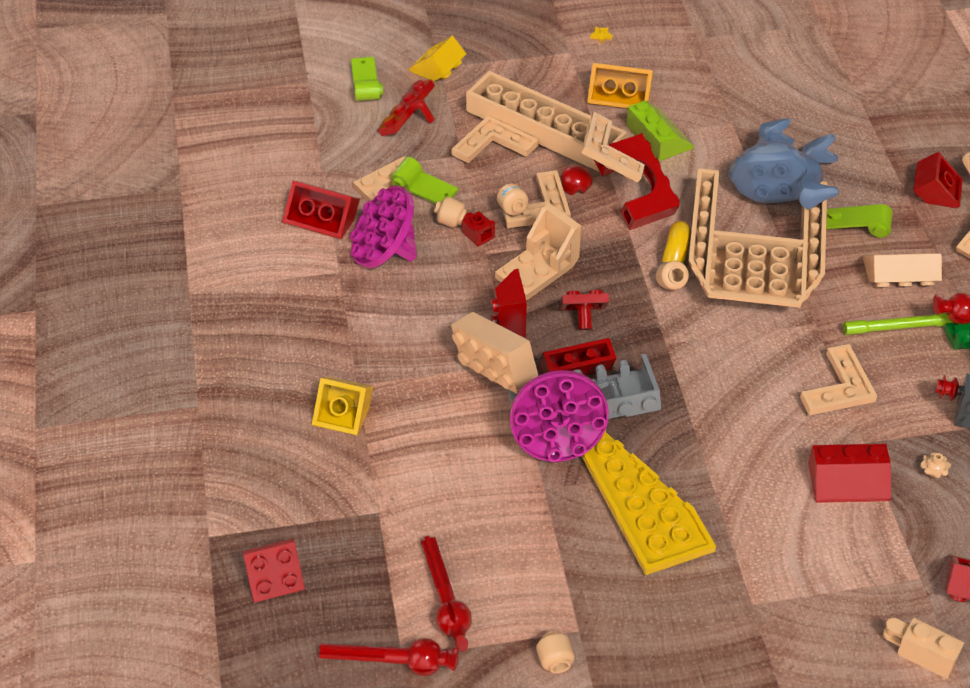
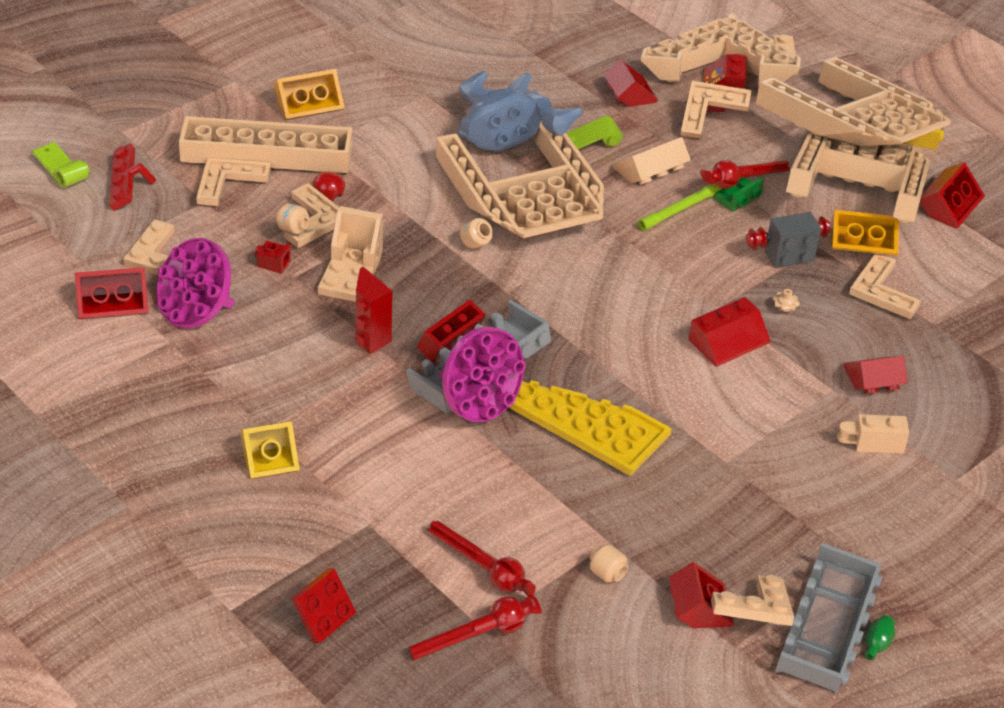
camera: 35 degrees left, 5 degrees down
lime door [391,156,459,204] -> none
yellow slope [409,35,466,81] -> none
light nougat head [434,196,467,228] -> none
light nougat brick [451,312,538,394] -> none
red plate [559,290,609,330] -> none
light nougat plate [581,112,645,183] -> none
yellow piece [590,27,613,44] -> none
red arch [593,133,680,230] -> none
lime slope [626,100,694,161] -> none
yellow cylinder [662,221,691,264] -> none
light nougat plate [800,344,877,416] -> none

